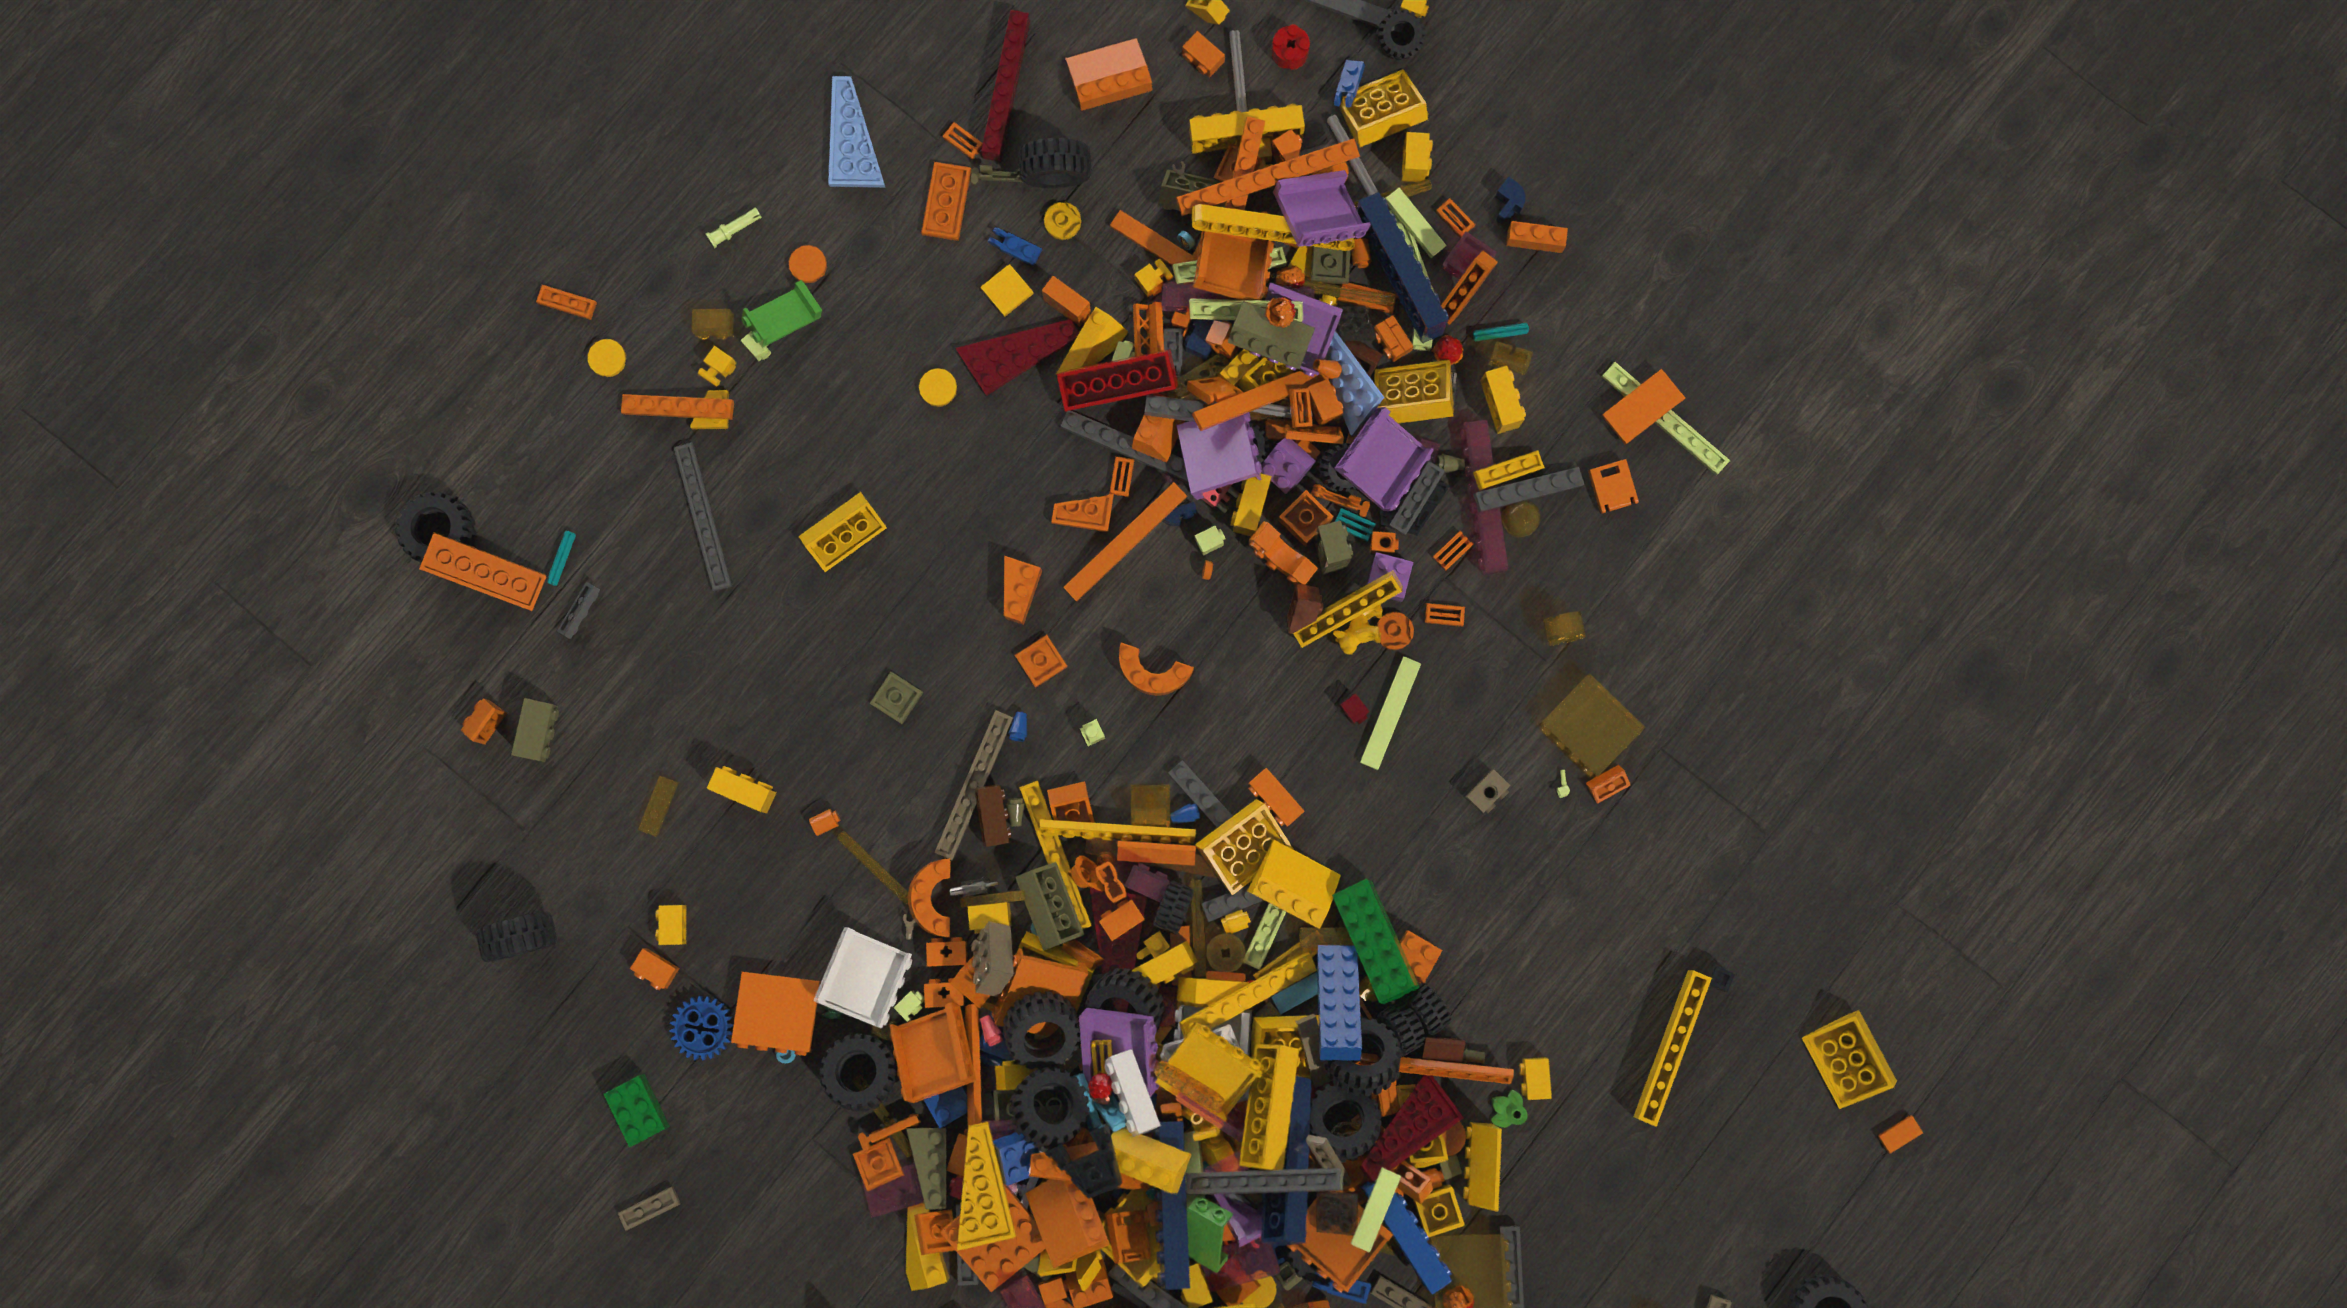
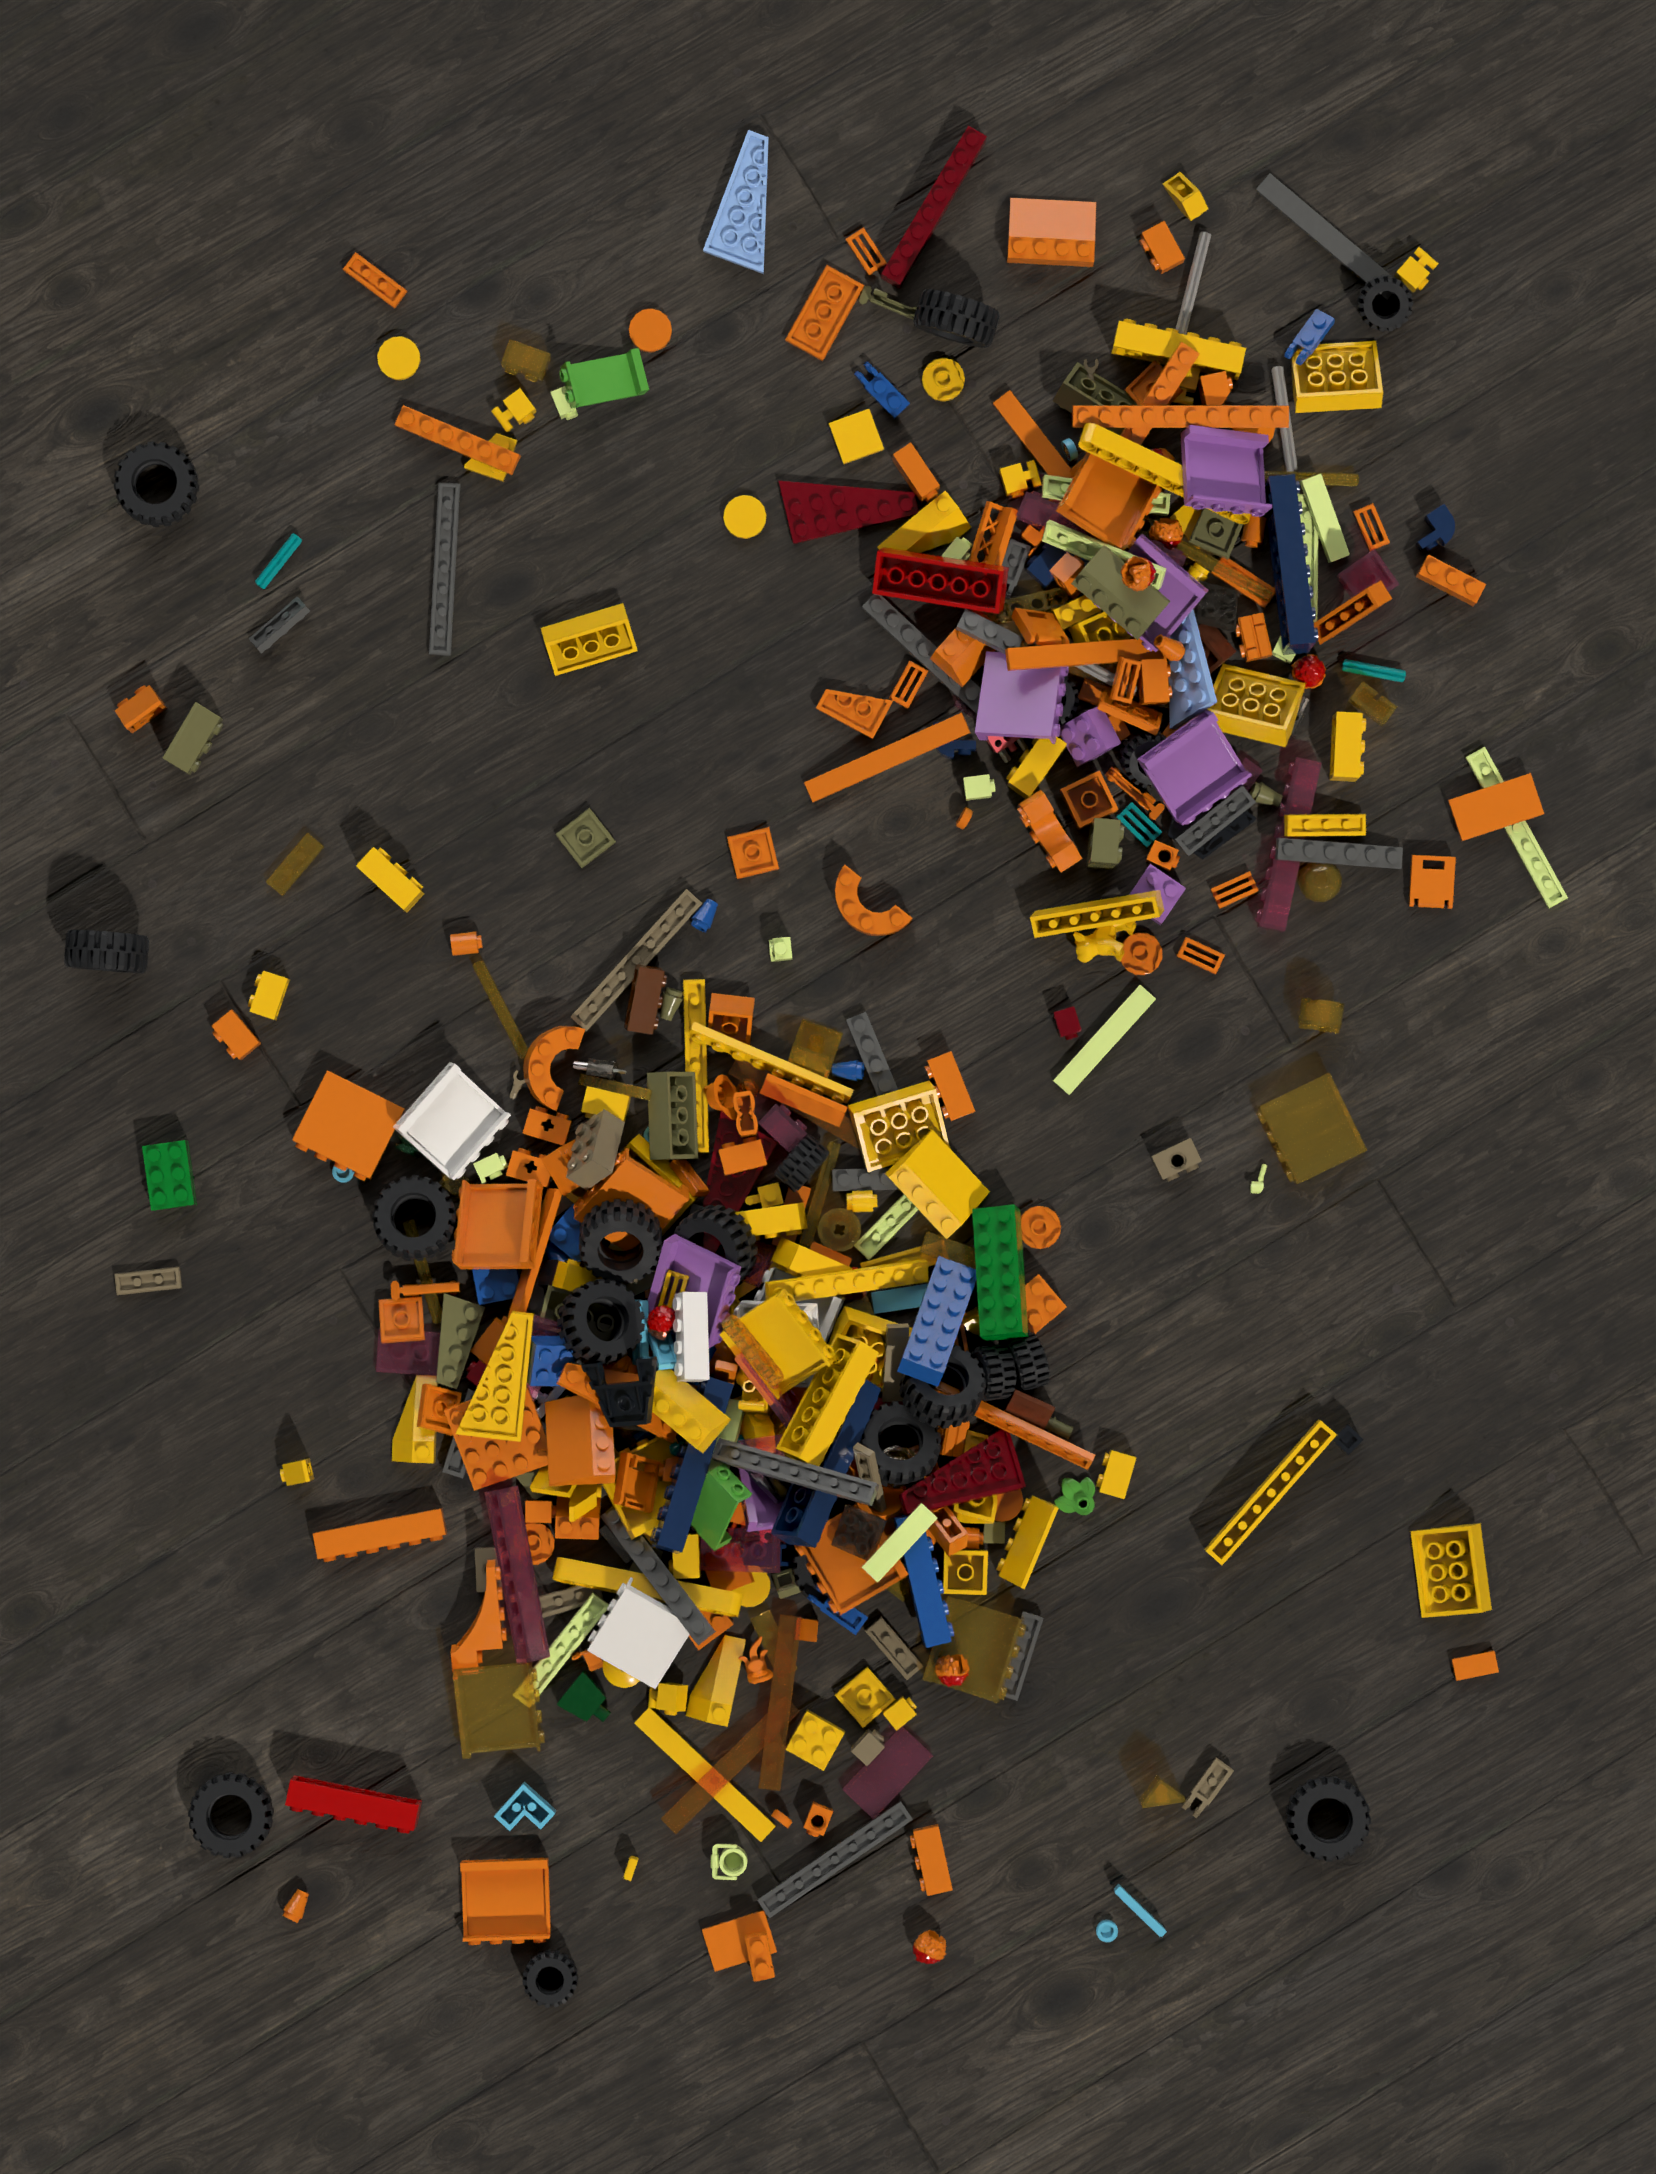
camera: 15 degrees right, 5 degrees up
orange plate [419,533,547,611] -> none
blue gear [669,996,734,1060] -> none
yellowish green pin [706,207,762,248] -> none
coral cone [980,1015,1003,1046] -> none
orange wedge [1004,556,1042,625] -> none
red brick [1272,24,1310,70] -> none
copper slope [1287,583,1323,634] -> none
yellow brick [1402,132,1433,182] -> none
orange slope [1586,765,1631,804] -> none
none -> orange tile [1021,1206,1061,1249]

